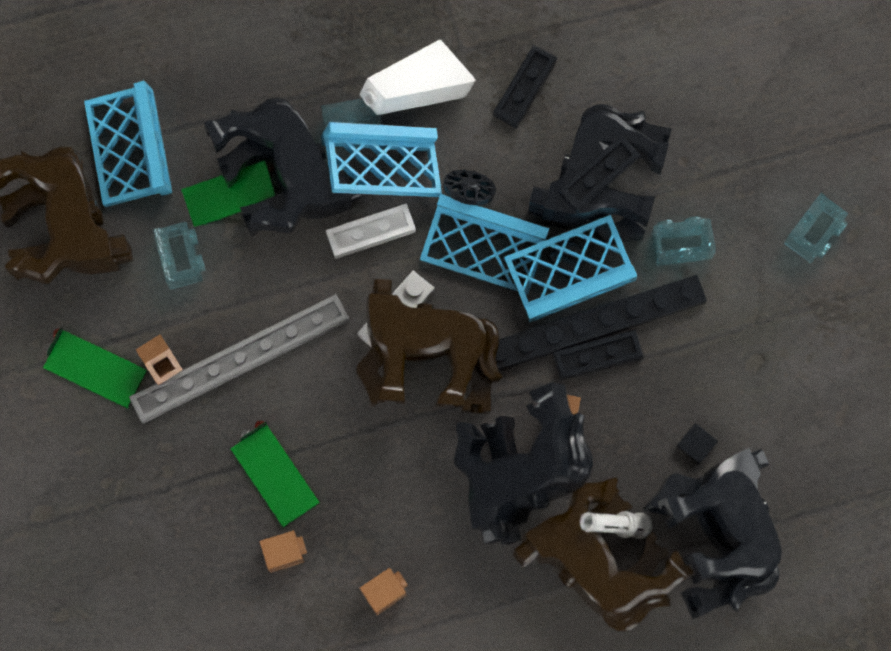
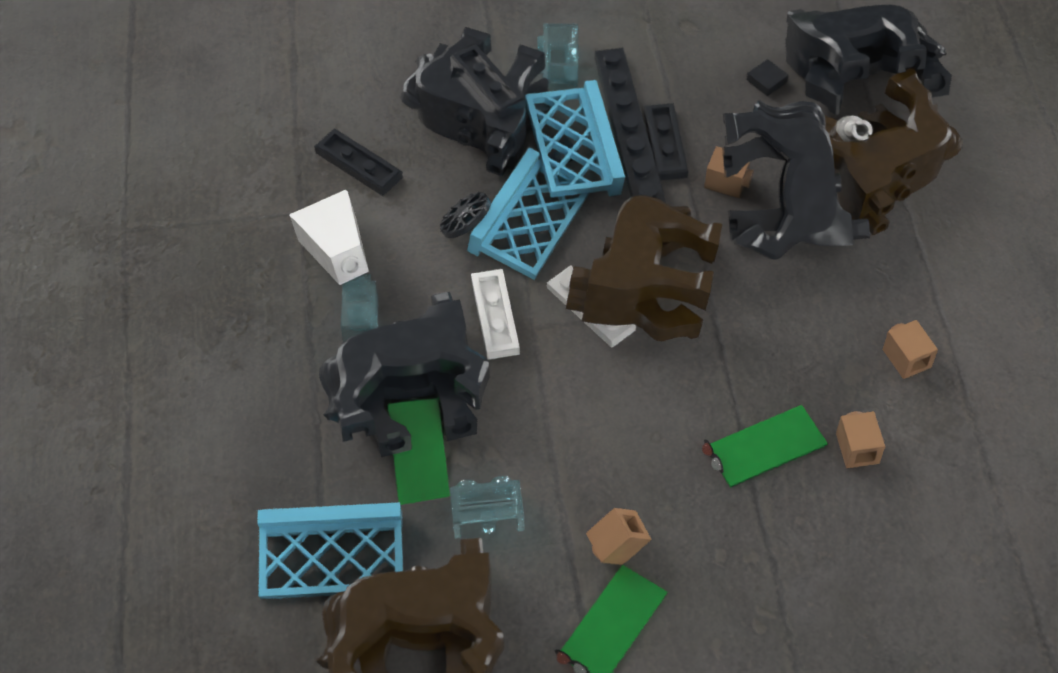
camera: 80 degrees left, 20 degrees down
light grey tile [129,294,350,424] -> none
medium azure fence [321,122,442,197] -> none

